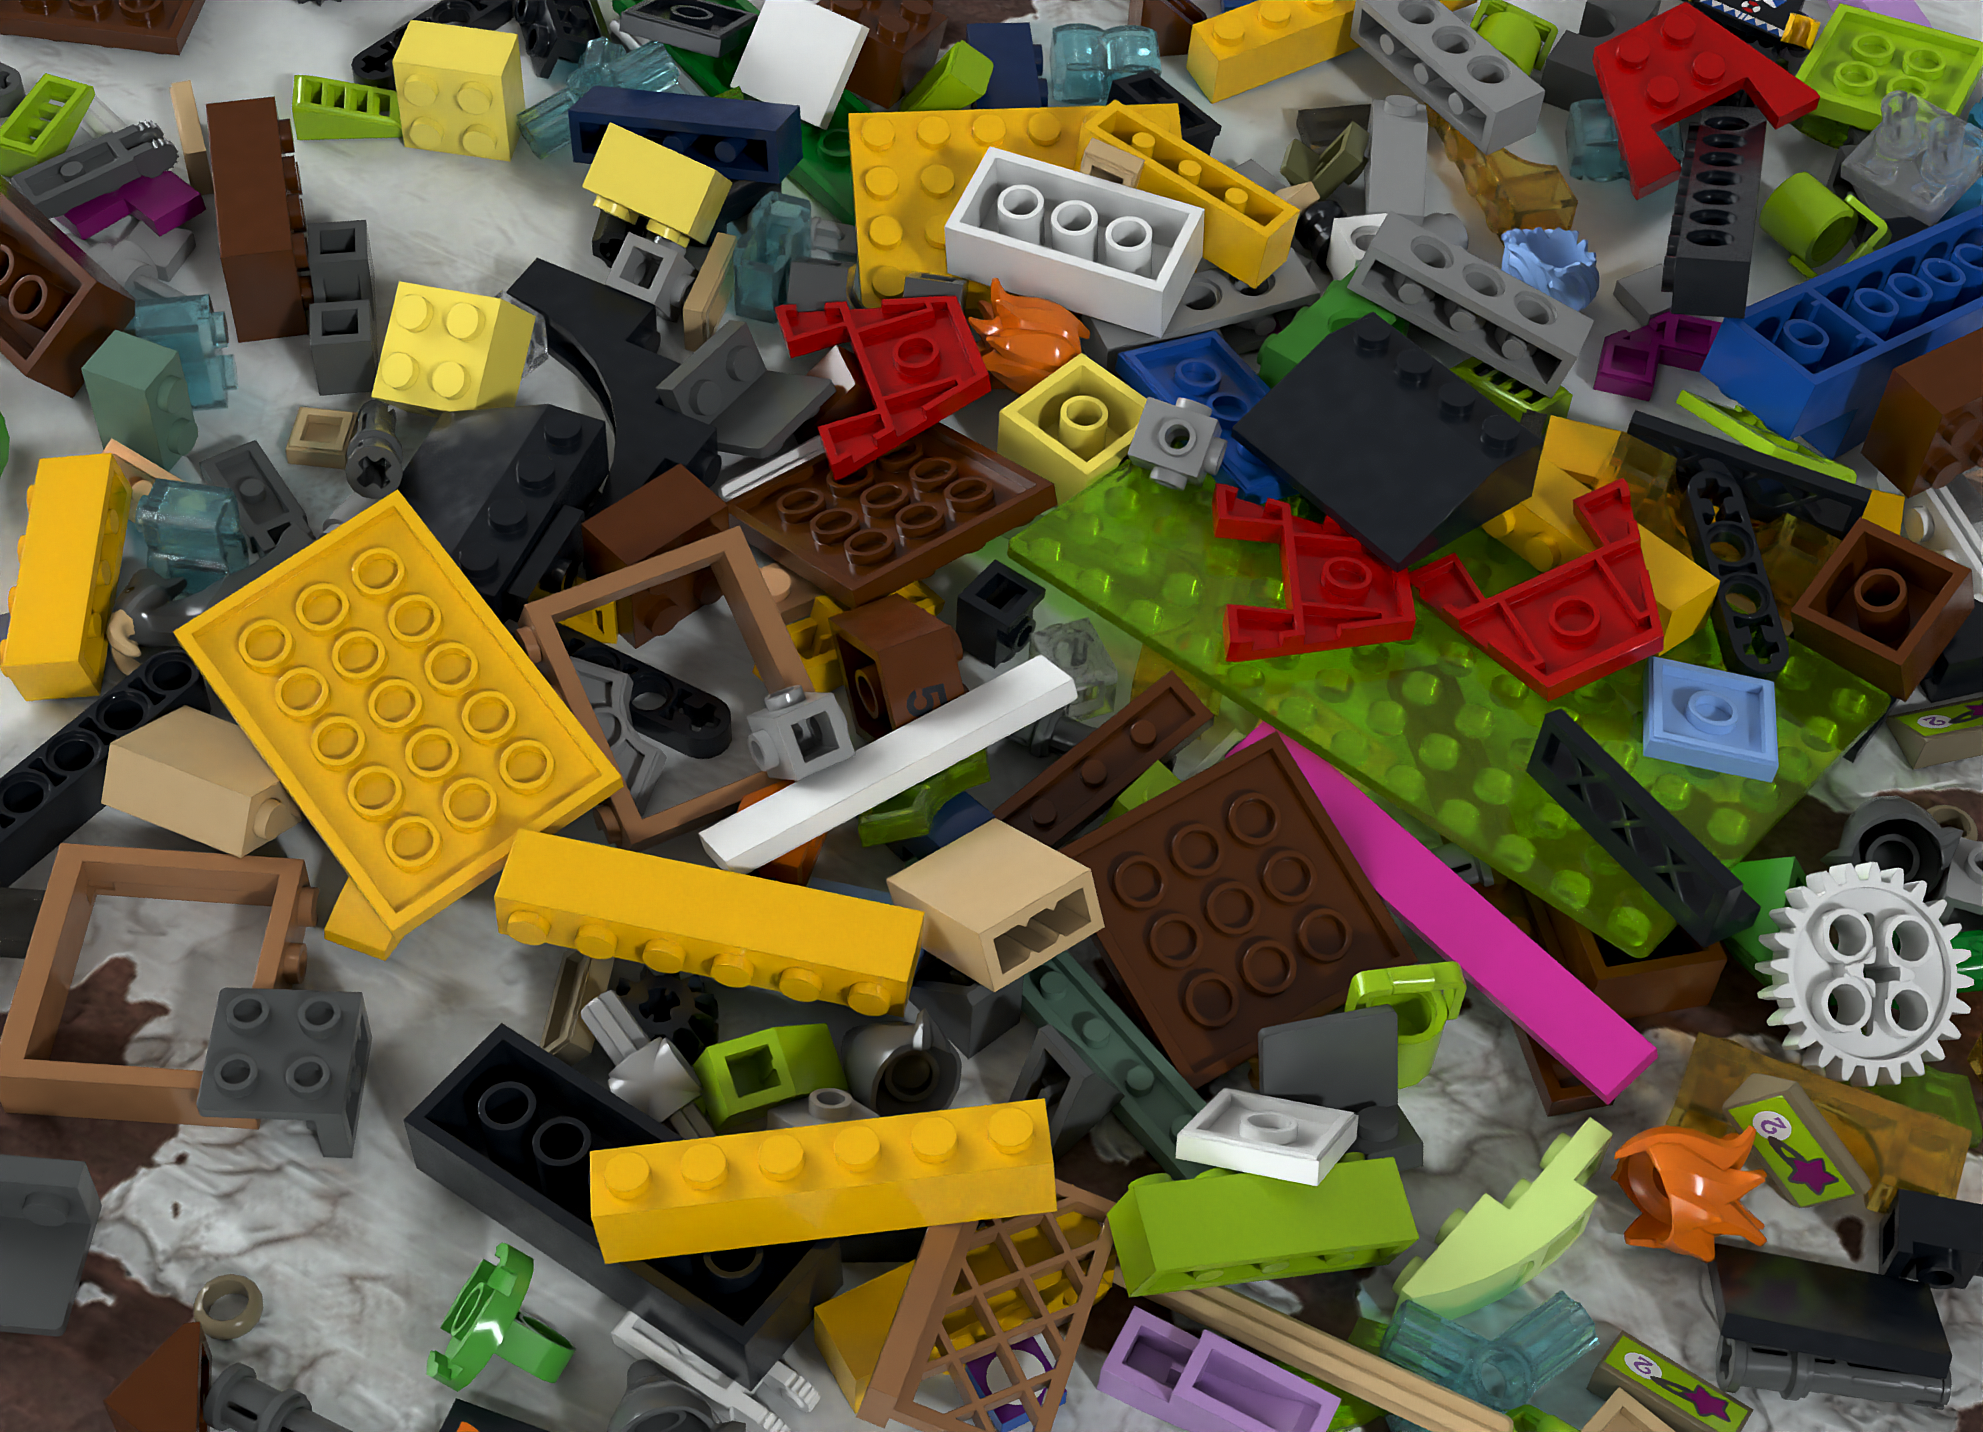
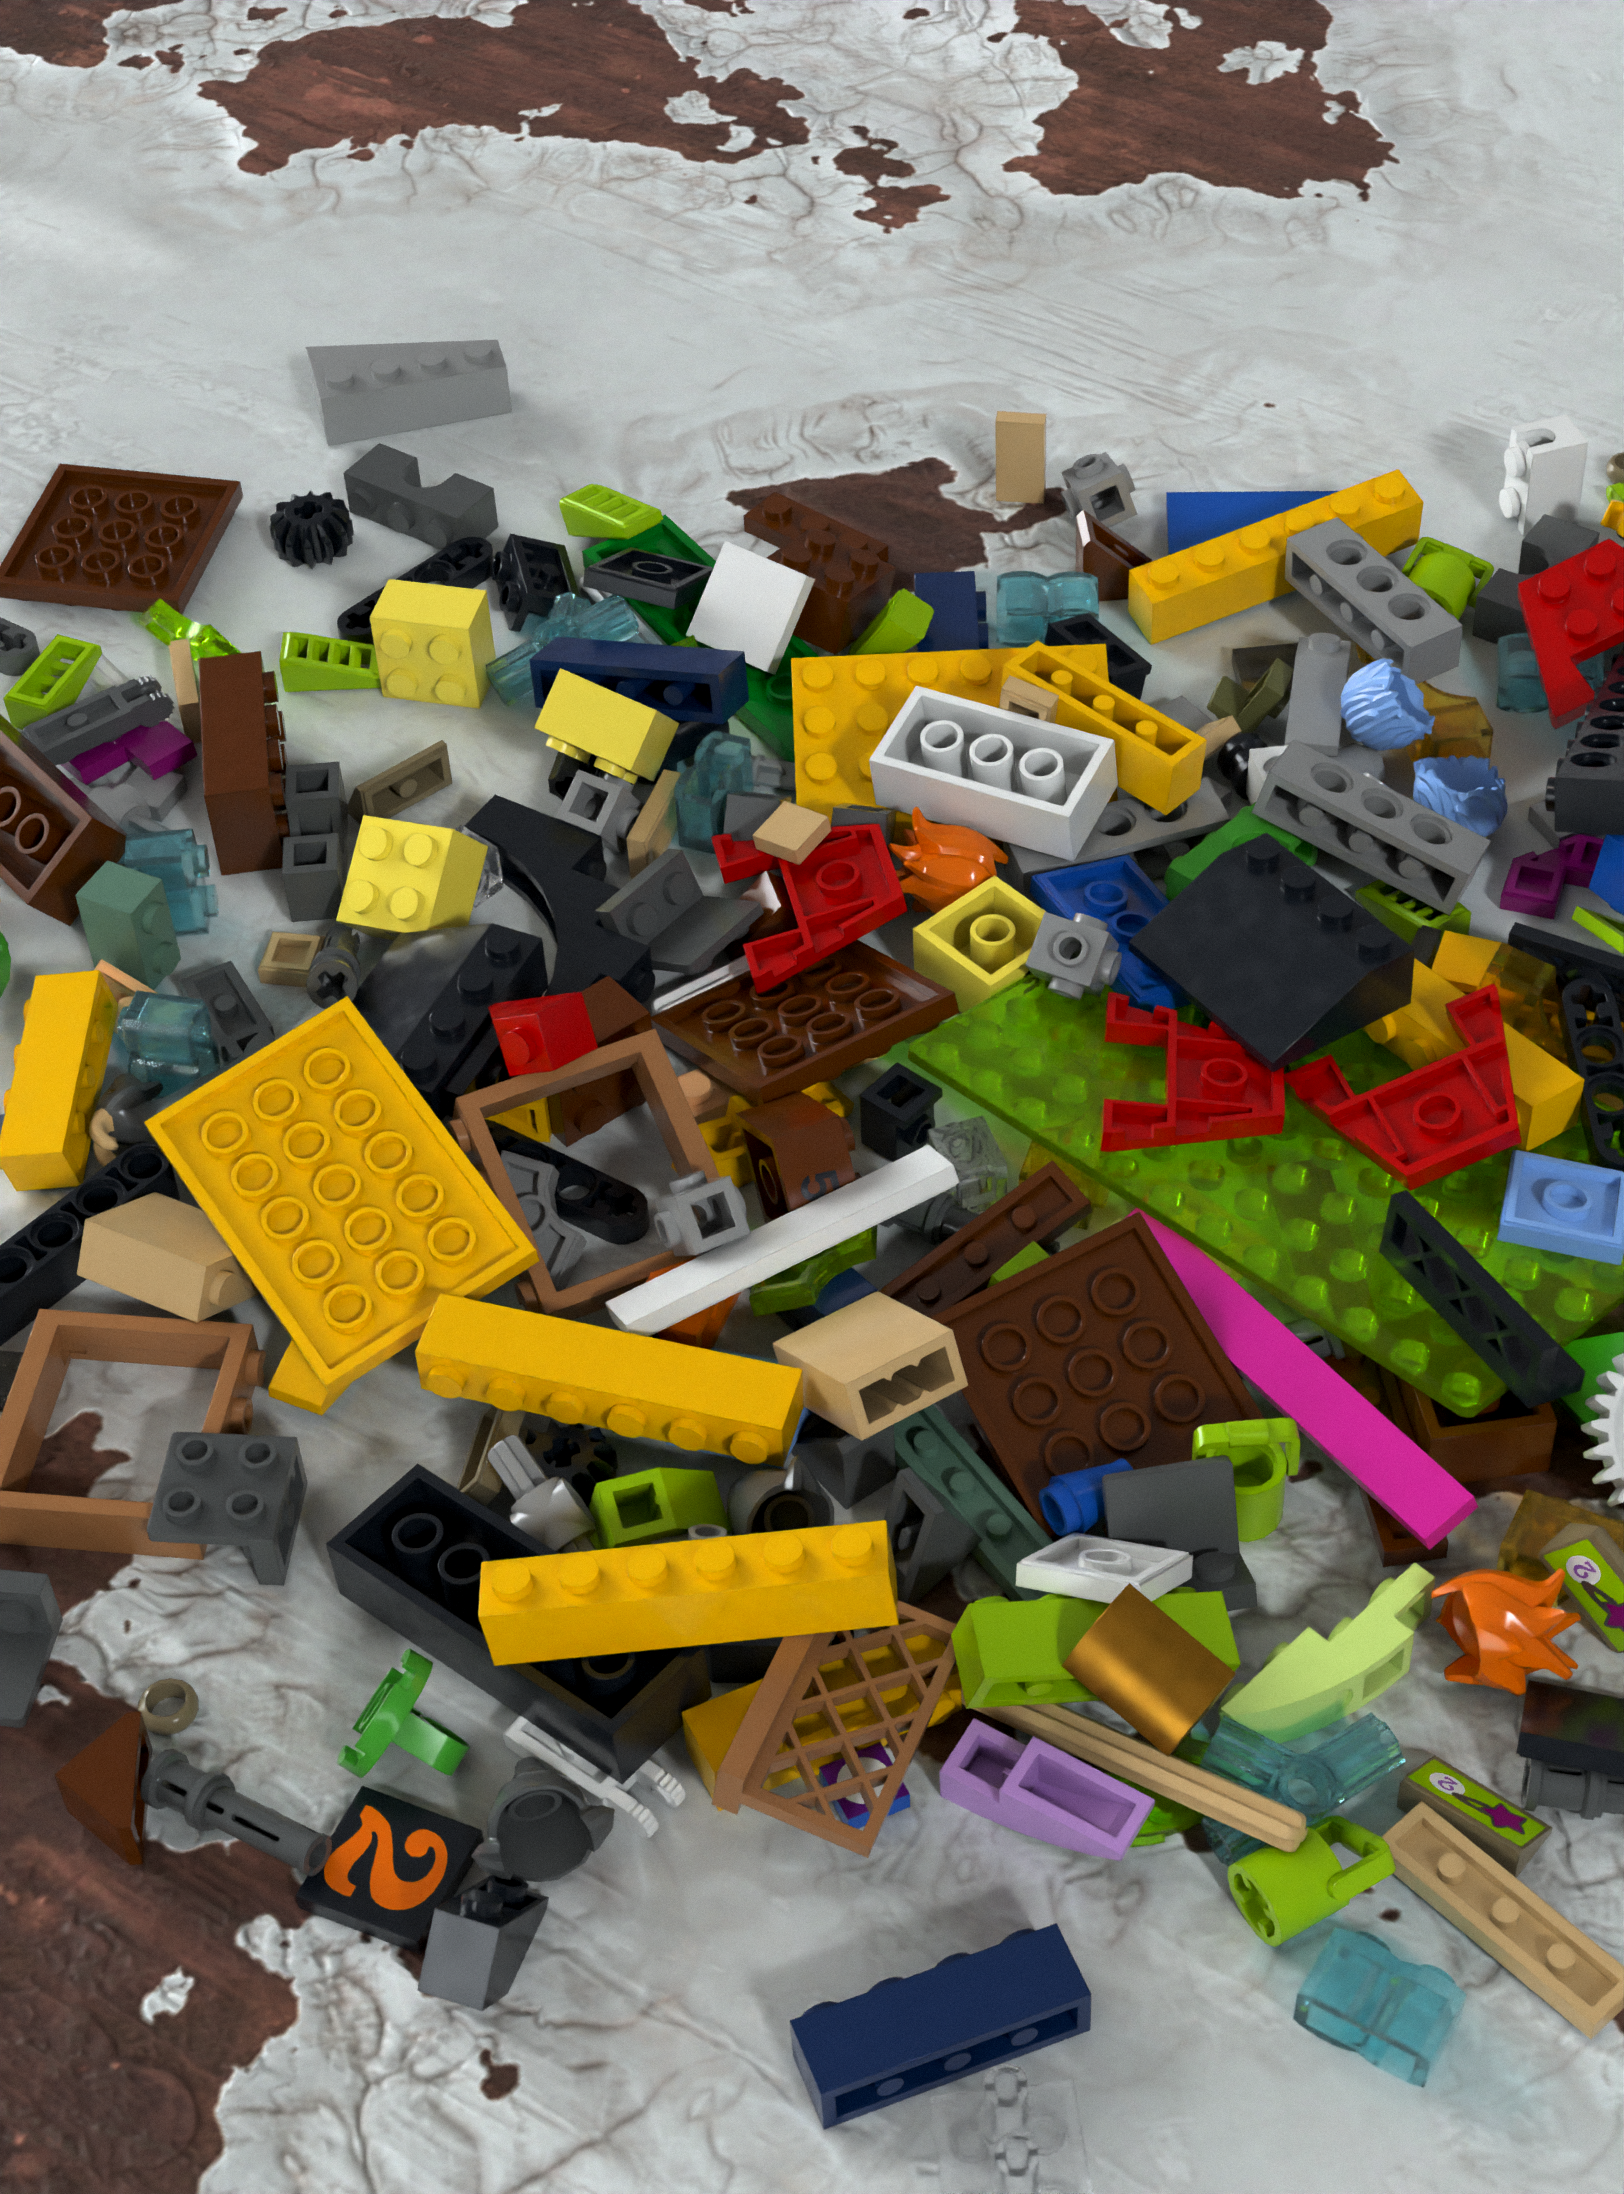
camera: 10 degrees right, 5 degrees down
none -> clear neon green tile [137,598,241,661]
none -> dark tan slope [347,740,453,825]
none -> red slope [488,991,598,1076]
none -> tan tile [752,801,831,865]
none -> blue cone [1039,1458,1133,1537]
none -> pearl gold brick [1062,1583,1237,1757]
none -> light blue hair [1340,658,1435,751]

